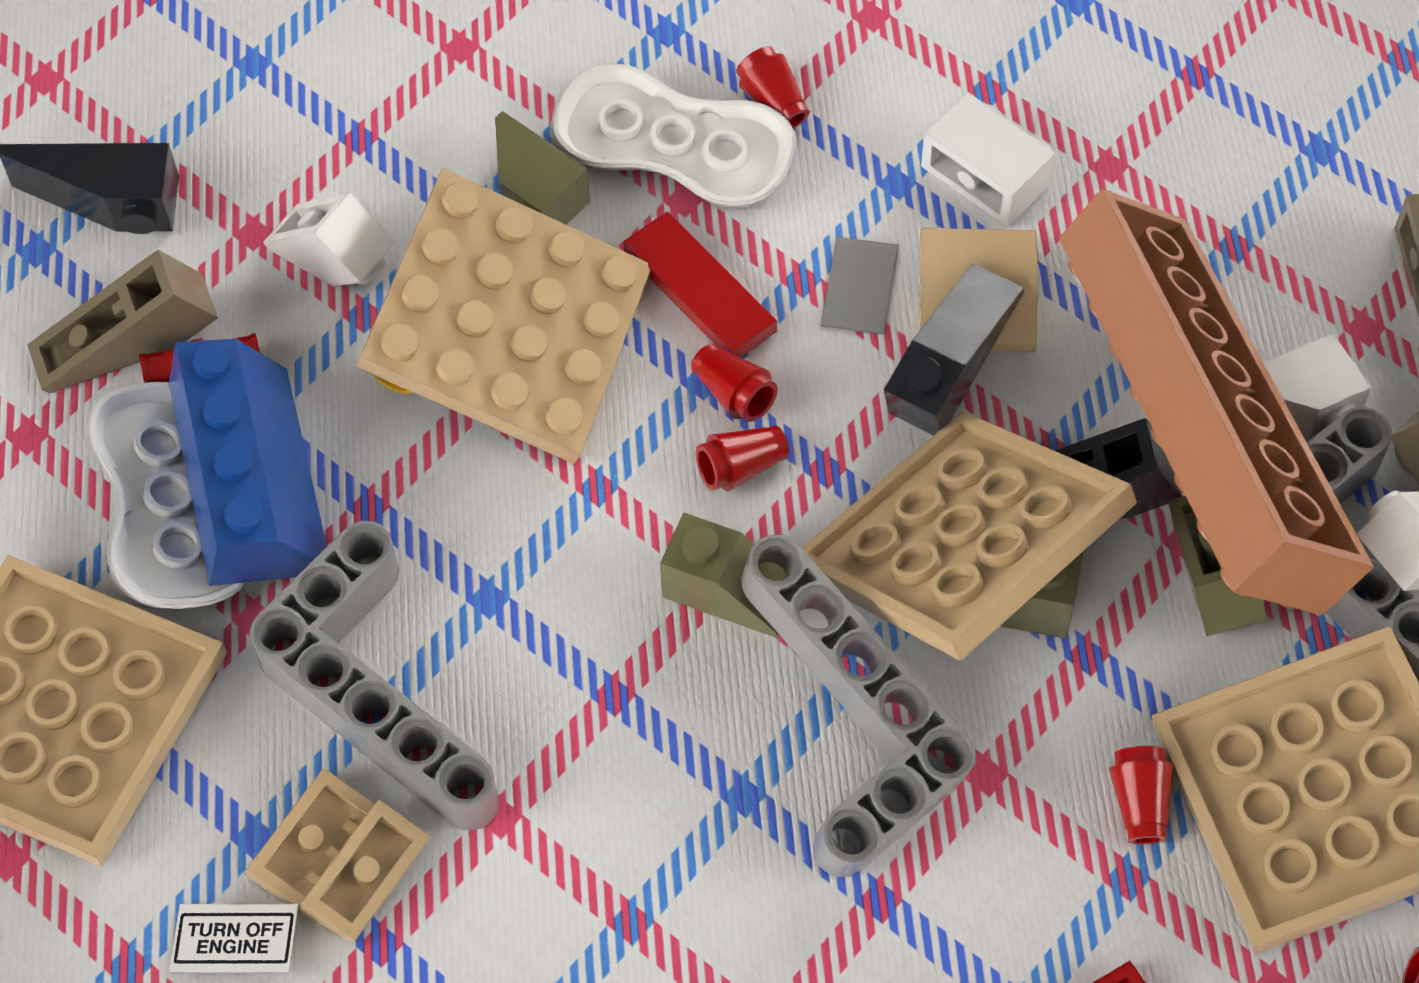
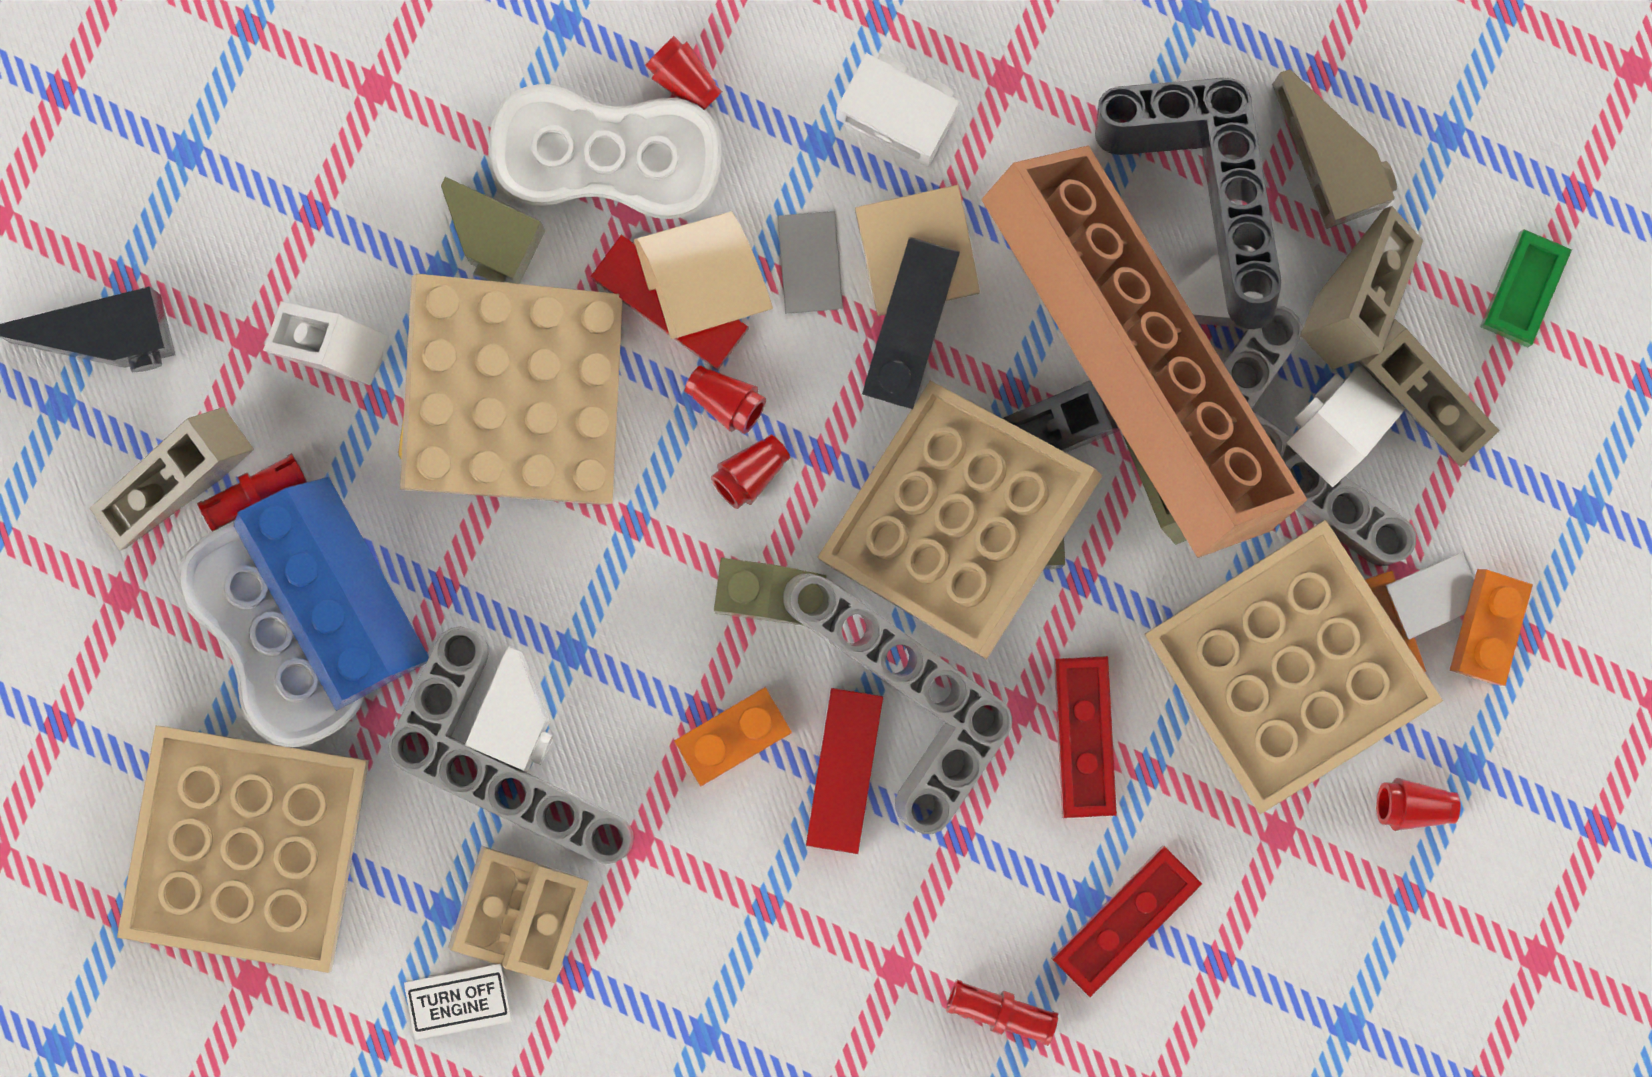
camera: 20 degrees left, 25 degrees up
red cone [1109,746,1173,845] -> none
none -> white slope [465,646,553,771]
none -> tan slope [634,211,773,339]
none -> orange plate [674,687,792,787]
none -> red tile [806,688,884,854]
none -> red tile [1054,656,1117,818]
none -> black beam [1095,78,1281,330]

